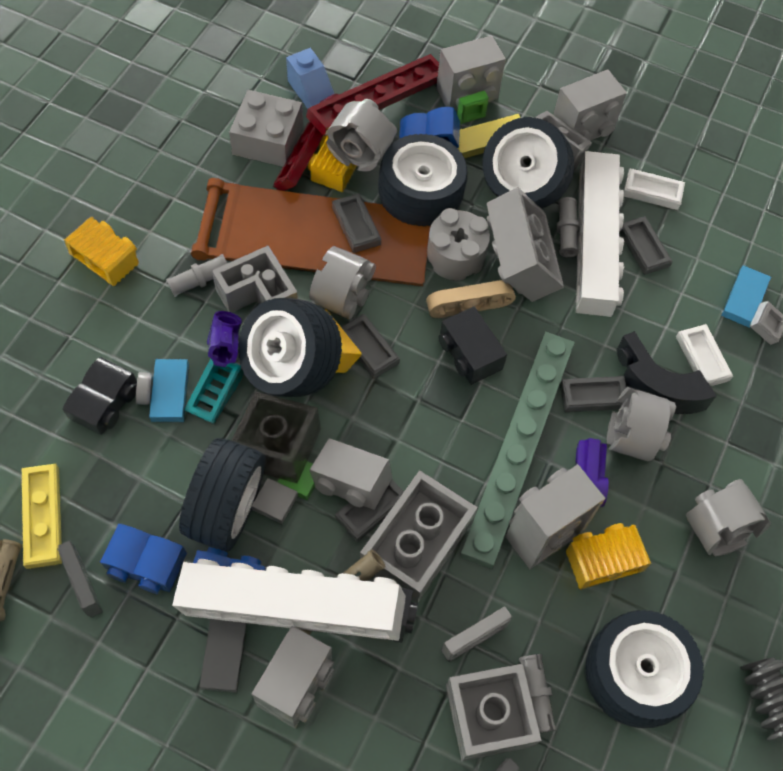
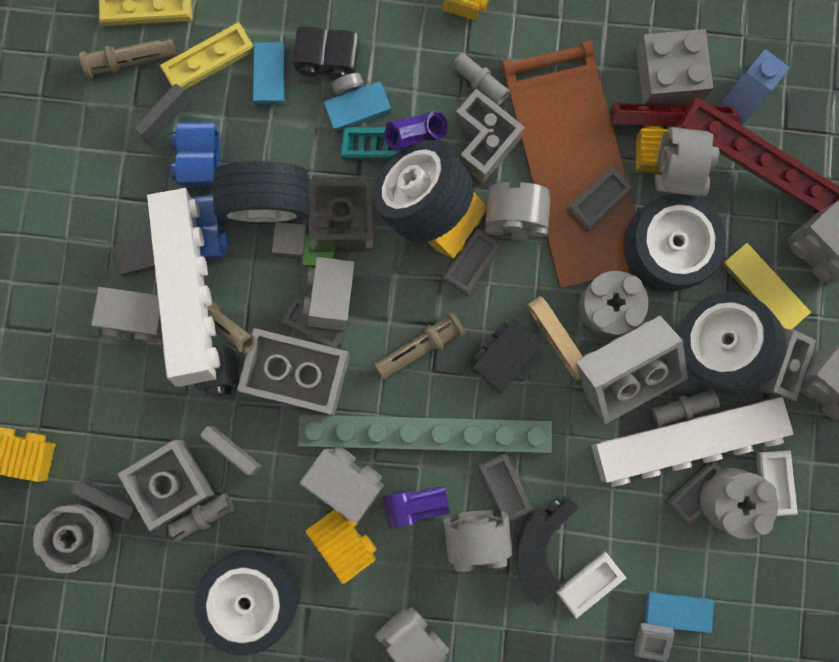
camera: 75 degrees right, 20 degrees up
blue brick [399,107,460,148] -> none
bright green tile [457,90,489,124] -> none
none -> dark azure tile [253,42,286,104]
none -> dark tan pin [374,310,466,380]
none -> light grey brick [700,468,778,539]

